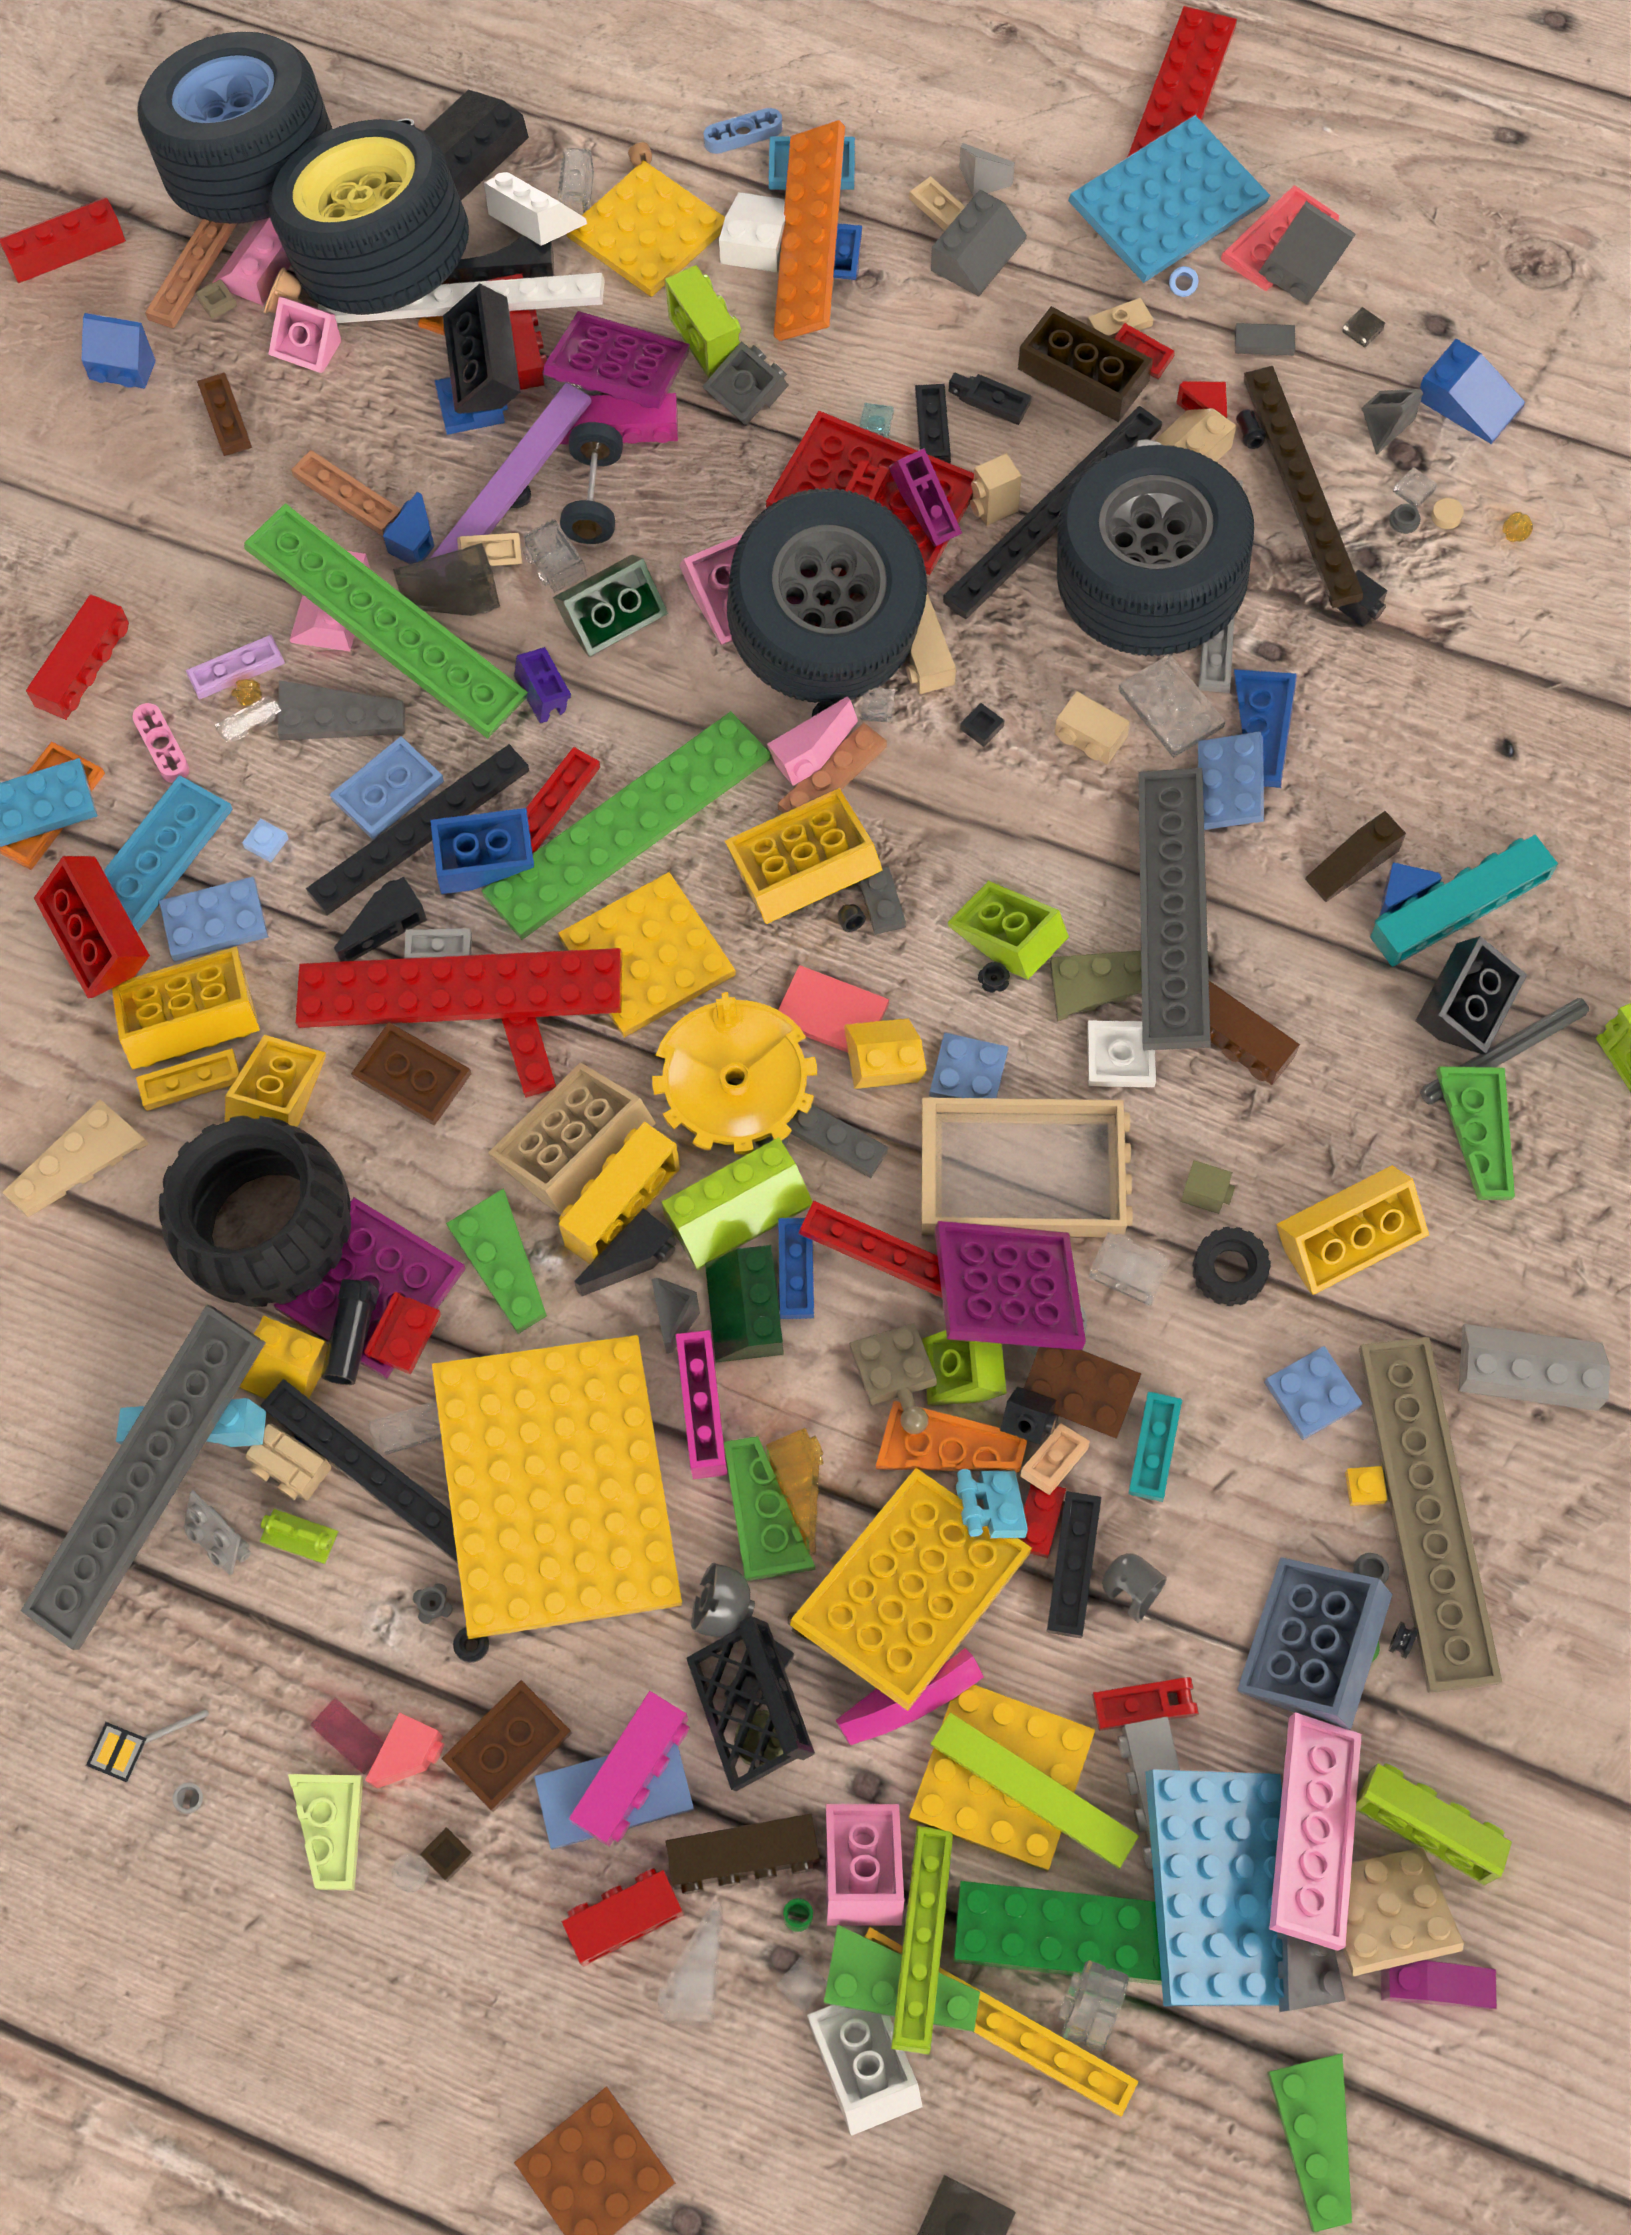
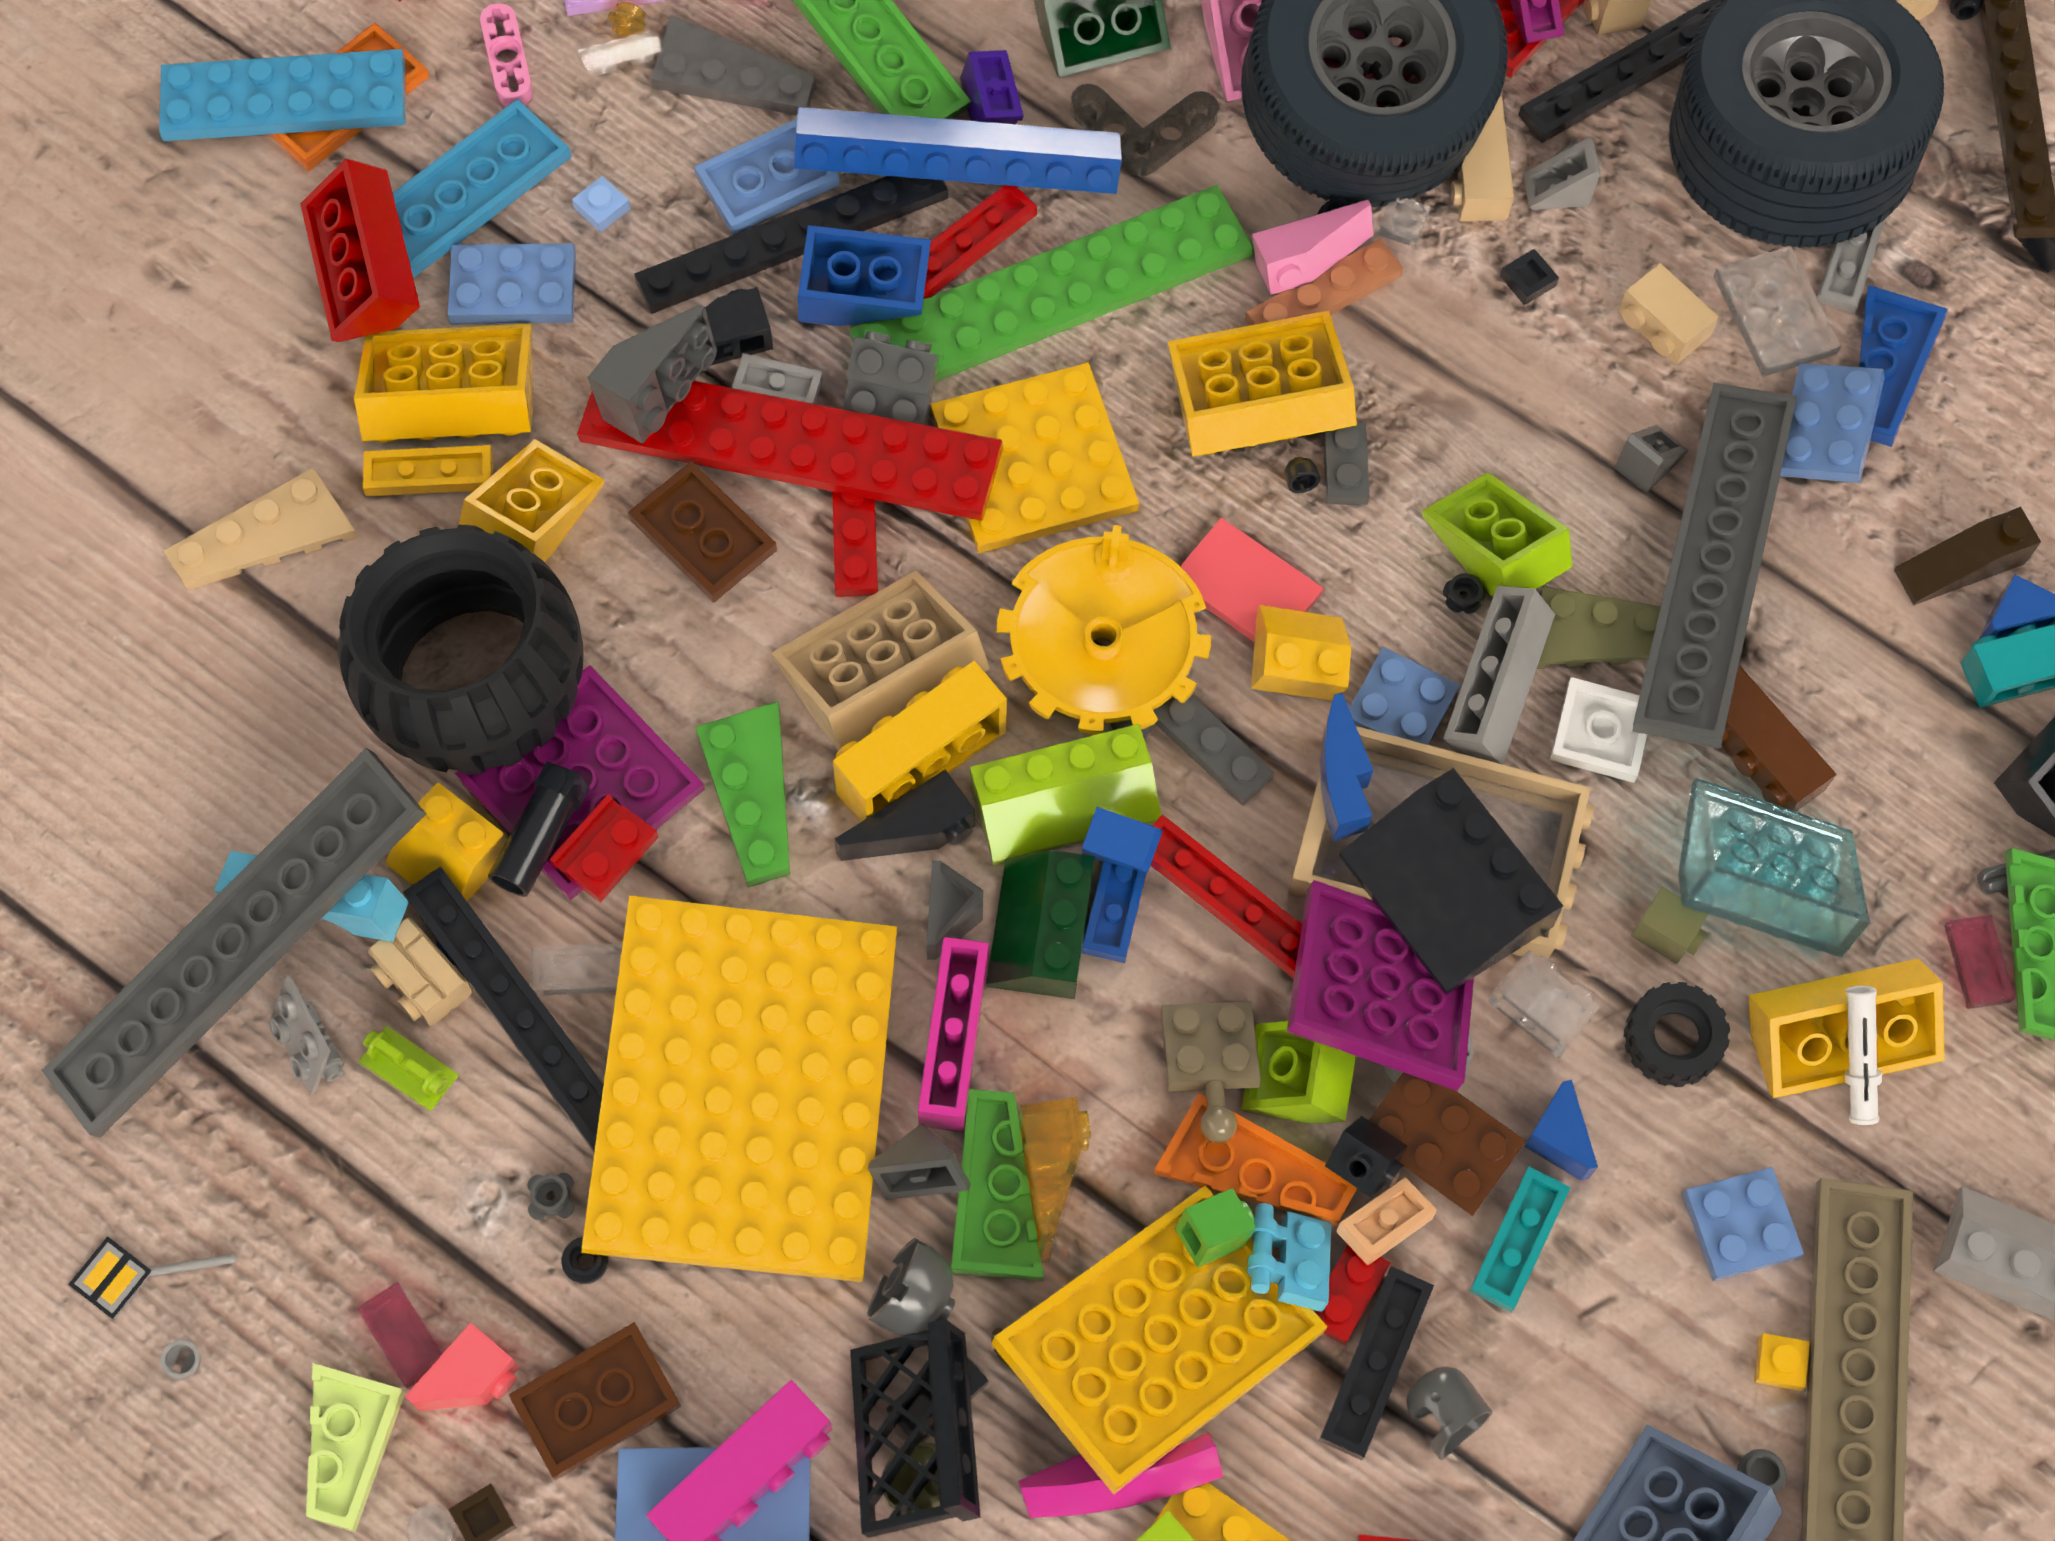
camera: 10 degrees right, 0 degrees up
none -> dark grey slope [588,304,717,444]
none -> blue brick [794,107,1122,194]
none -> dark grey plate [843,330,941,425]
none -> dark grey slope [868,1123,971,1200]
none -> clear smoke beam [1070,84,1219,176]
none -> blue slope [1082,807,1163,873]
none -> bright green brick [1175,1188,1256,1268]
none -> blue slope [1320,693,1373,841]
none -> black slope [1339,768,1564,995]
none -> light grey brick [1443,586,1555,765]
none -> light grey slope [1523,137,1600,210]
none -> blue slope [1524,1080,1598,1180]
none -> dark grey slope [1615,425,1688,494]
none -> clear light blue slope [1678,778,1870,958]
none -> white pin [1845,986,1882,1125]
none -> clear pink tile [1944,915,2015,1009]

